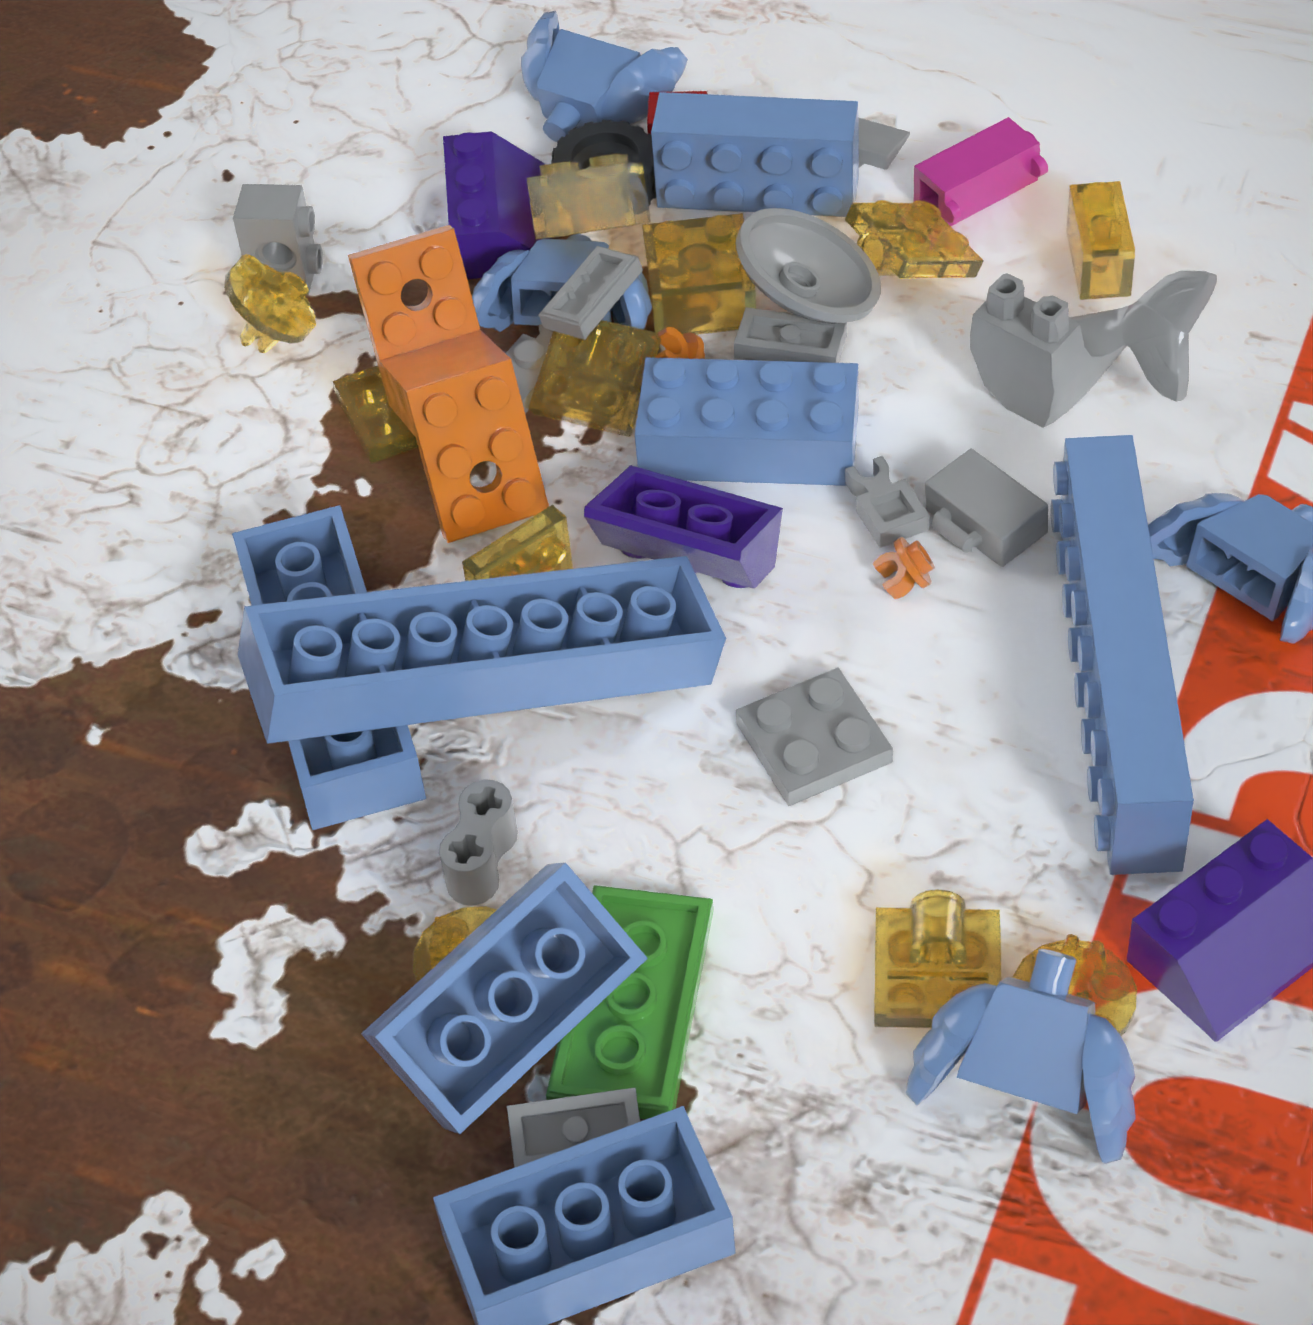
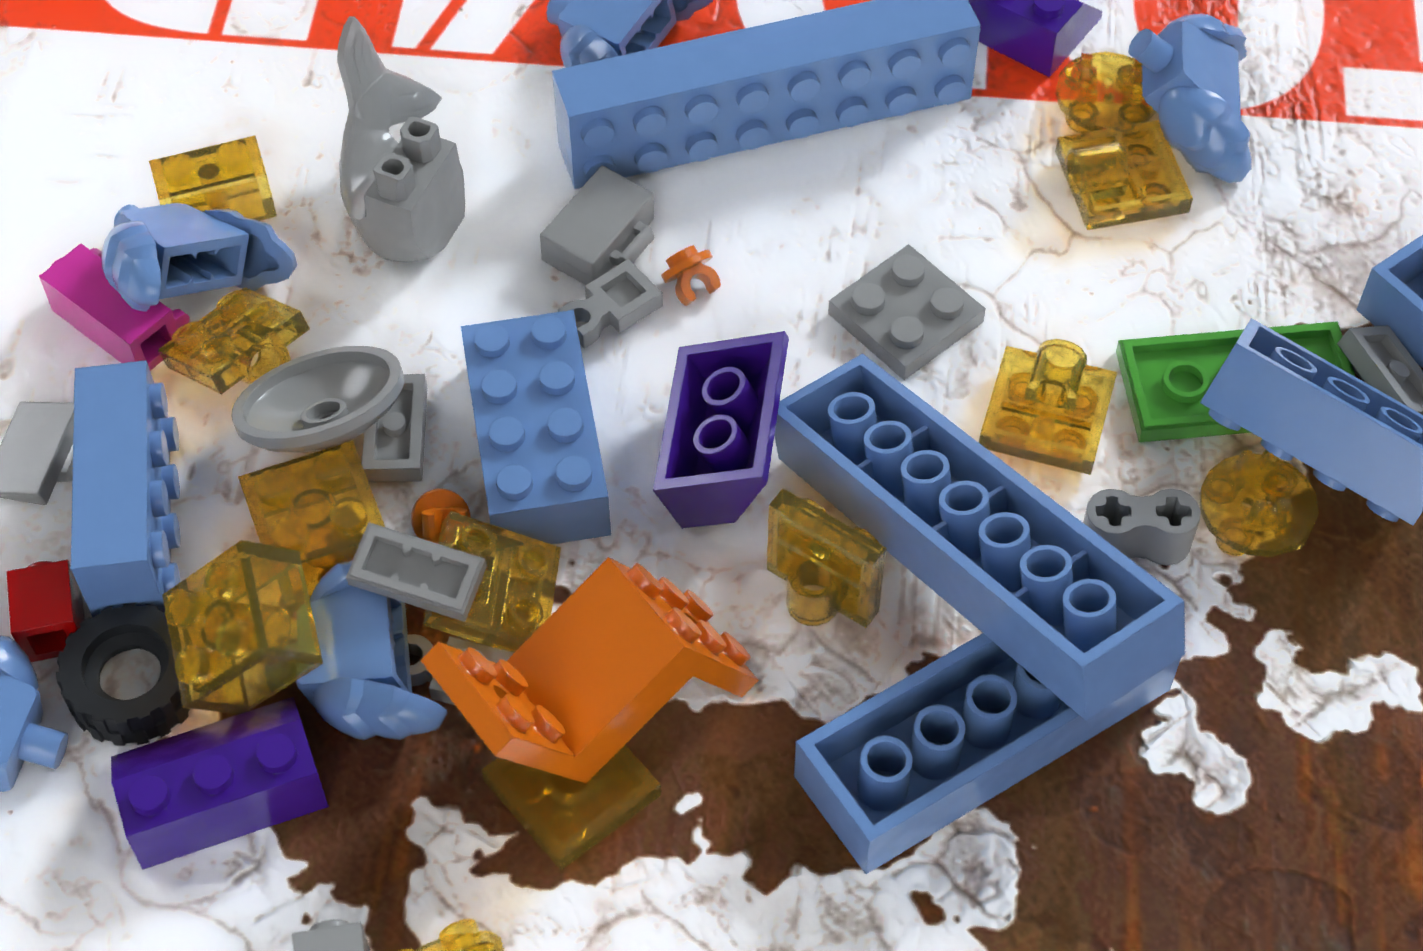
camera: 110 degrees left, 5 degrees up
none -> medium blue torso [101,203,298,312]
none -> clear yellow plate [979,339,1117,475]

